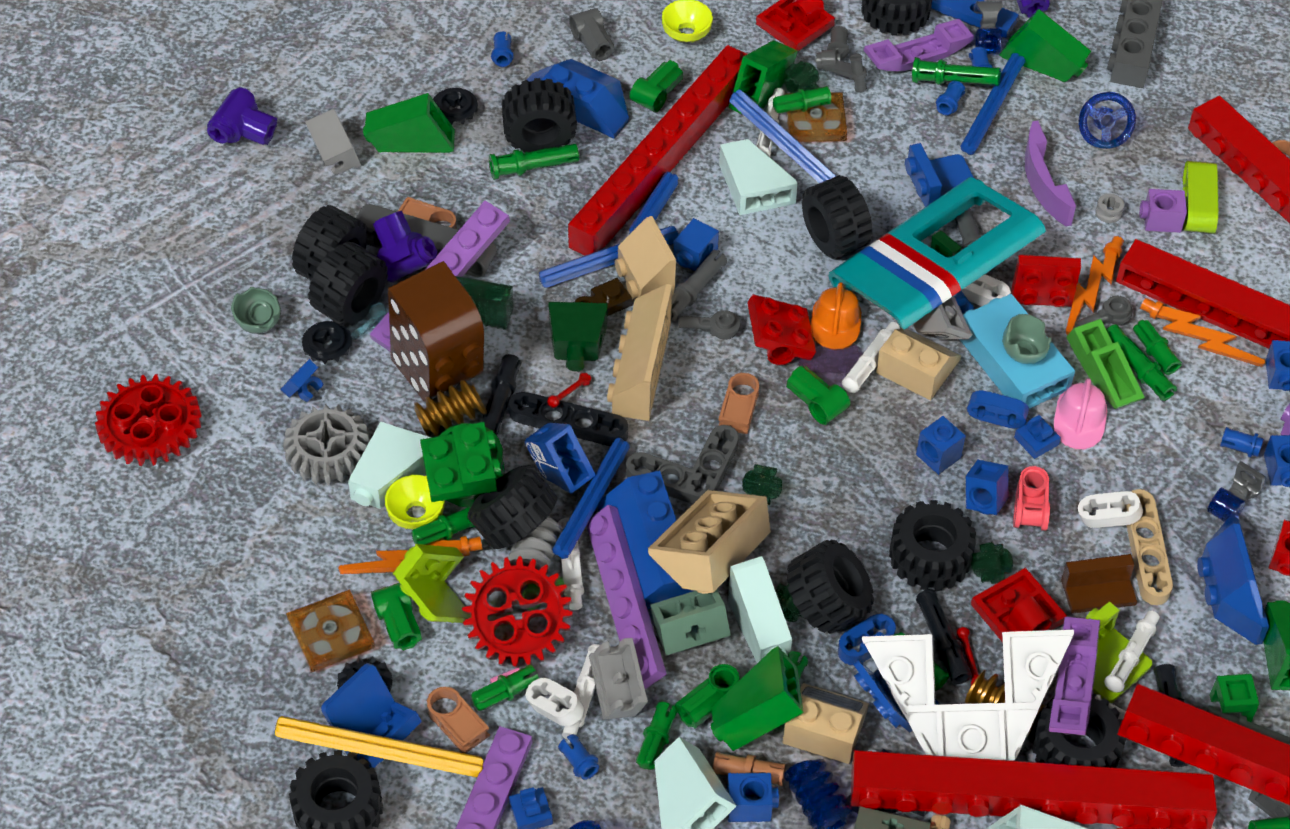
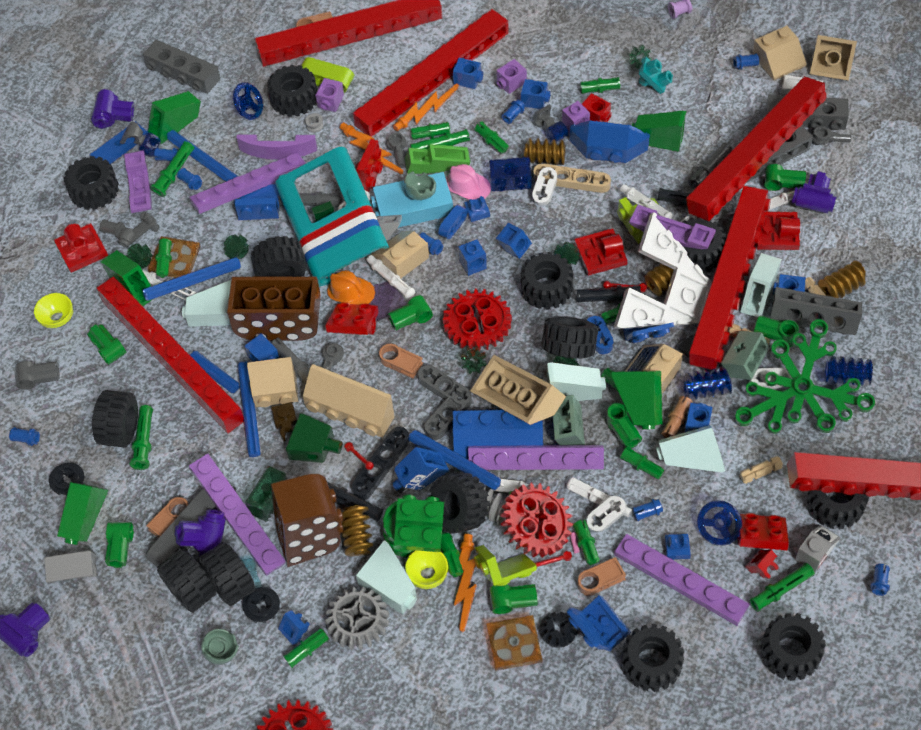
camera: 70 degrees left, 5 degrees up
yellow axle [275,716,483,777] -> none
blue wedge [527,59,629,139] -> none
light grey hinge [589,638,648,720] -> none
coral piece [1013,466,1050,531] -> none
reddish brown panel [1061,554,1137,614] -> none
green panel [1209,674,1259,722] -> none
none -> green piece [105,522,134,568]
none -> medium lavender plate [190,153,306,214]
none -> clear green gear [223,234,249,259]
none -> reddish brown brick [227,277,321,341]
none -> black tyre [267,65,317,117]
none -> green axle [283,629,329,668]
none -> blue pin [419,232,443,255]
none -> red gear [443,288,512,352]
none -> green axle [474,121,509,154]
none -> clear blue brick [489,157,531,192]
none -> pearl gold piece [524,138,565,165]
none -> red hinge [535,551,572,567]
none -> medium lavender brick [562,101,590,133]

